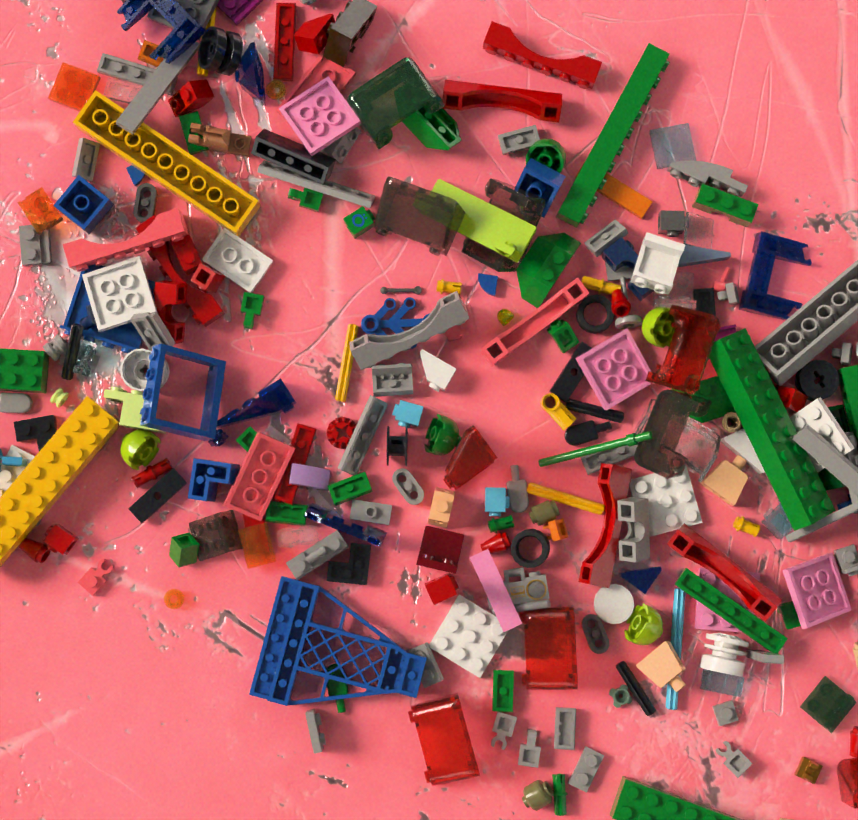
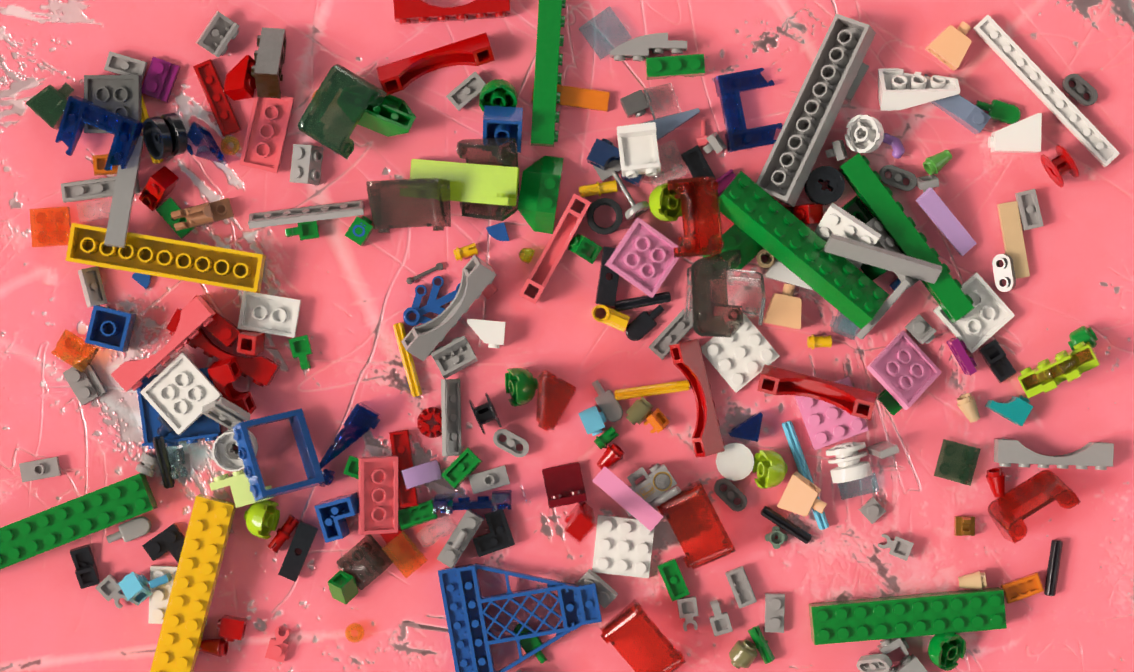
camera: 25 degrees left, 5 degrees up
yellowish green bush [50,388,69,408] -> none
dark grey plate [133,183,158,223] -> none
brick [251,129,336,185] -> none
bright pink plate [279,76,361,156] -> none
medium azure brick [392,400,424,428] -> none
light nougat torso [427,487,455,528] -> none
black tyre [511,529,550,568] -> none
green bar [538,431,653,467] -> none
light grey plate [584,219,628,257] -> none
red cone [611,289,631,317] -> none
light grey arch [617,497,650,562] -> none
green plate [674,568,788,654] -> none

